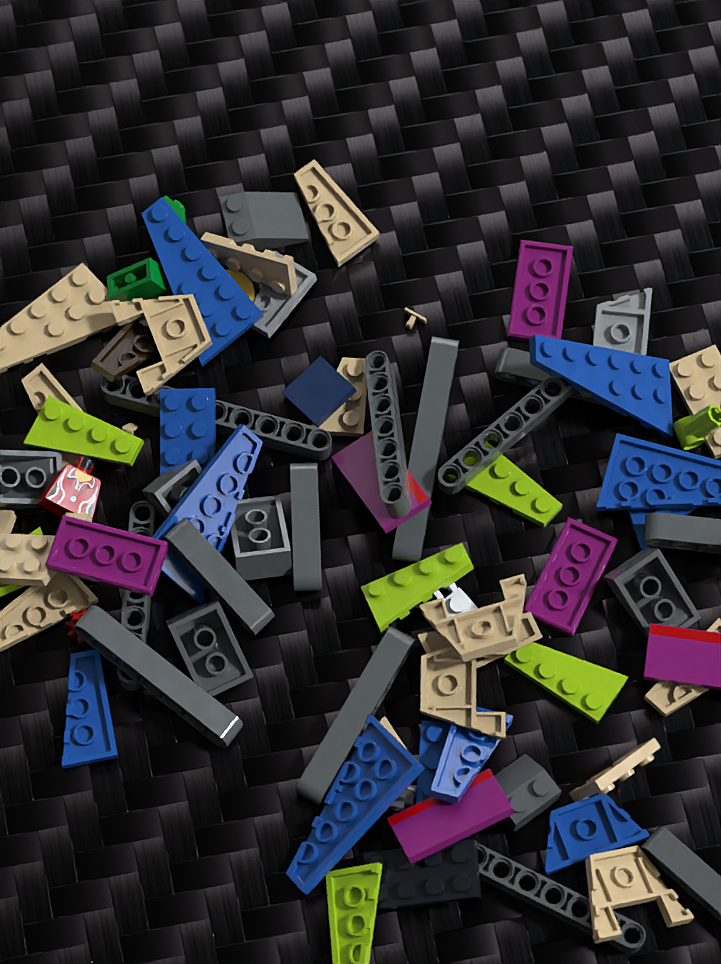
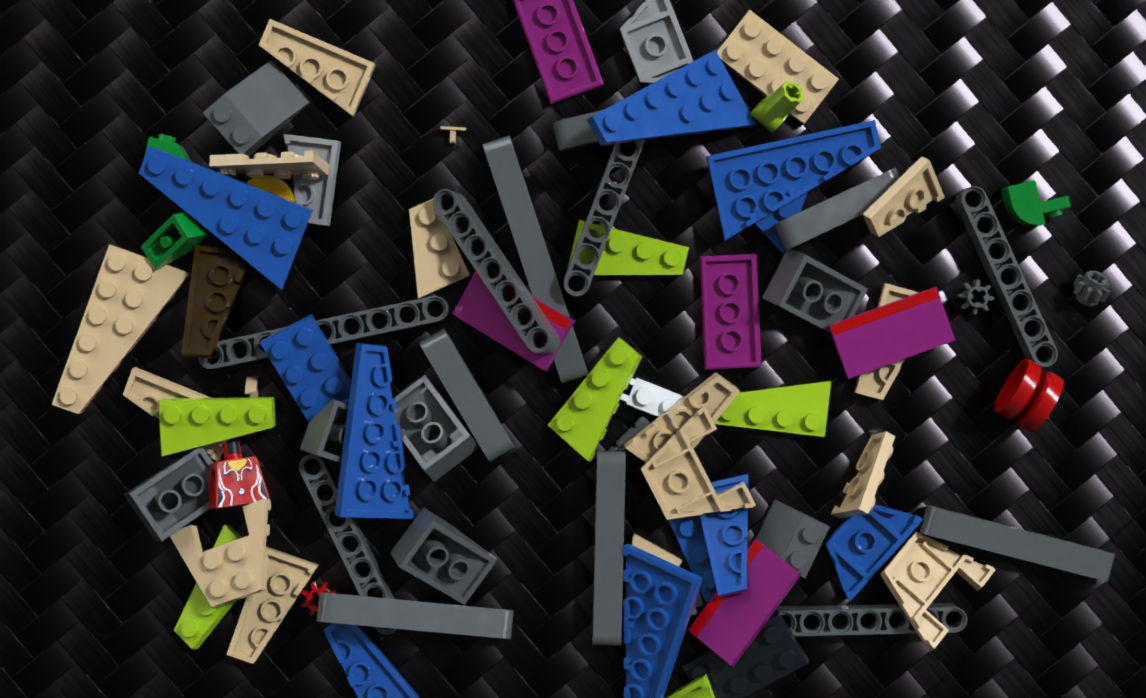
camera: 30 degrees left, 20 degrees up
magenta tile [45,515,169,597] -> none
tan wing [109,294,212,396] -> none
dark grey beam [163,518,275,636] -> none
dark blue tile [282,356,357,427] -> none
tan wing [420,574,527,662] -> none

